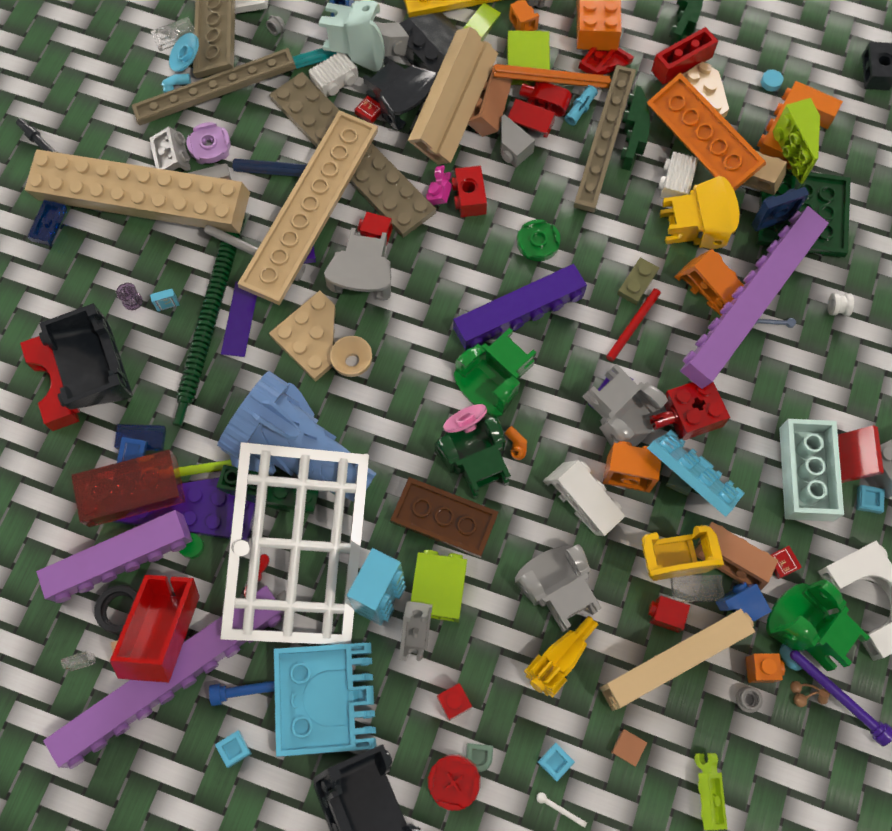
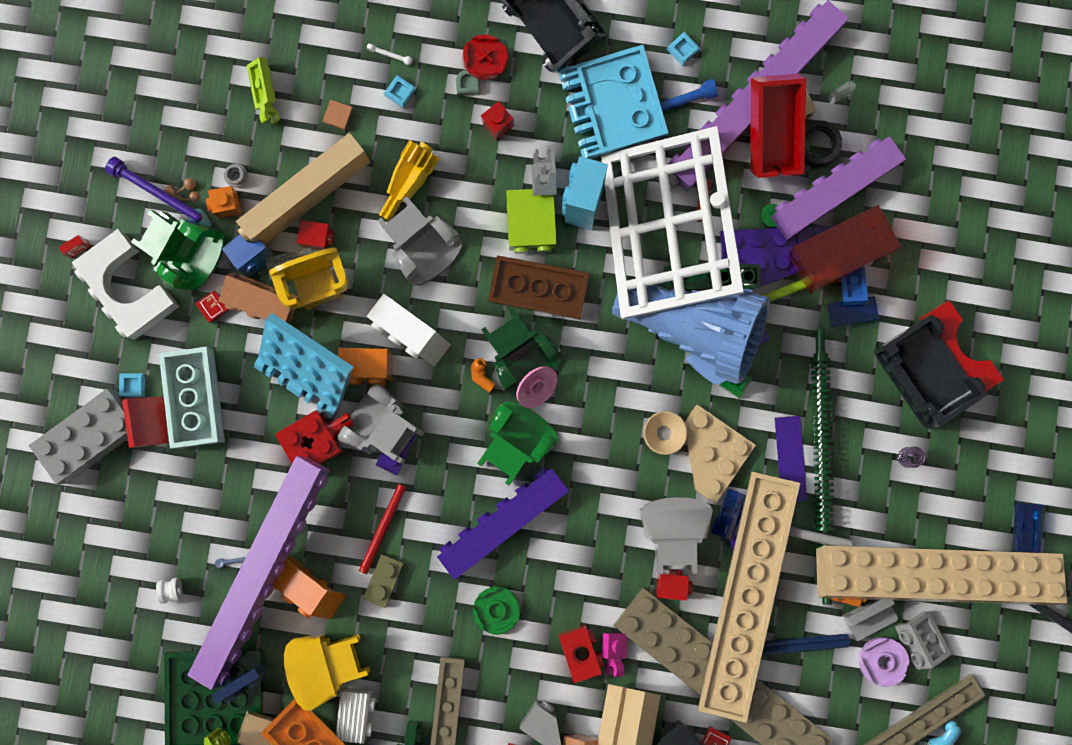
camera: 175 degrees right, 15 degrees up
medium azure tile [150,289,180,311] -> none
none -> clear blue tile [711,489,746,541]

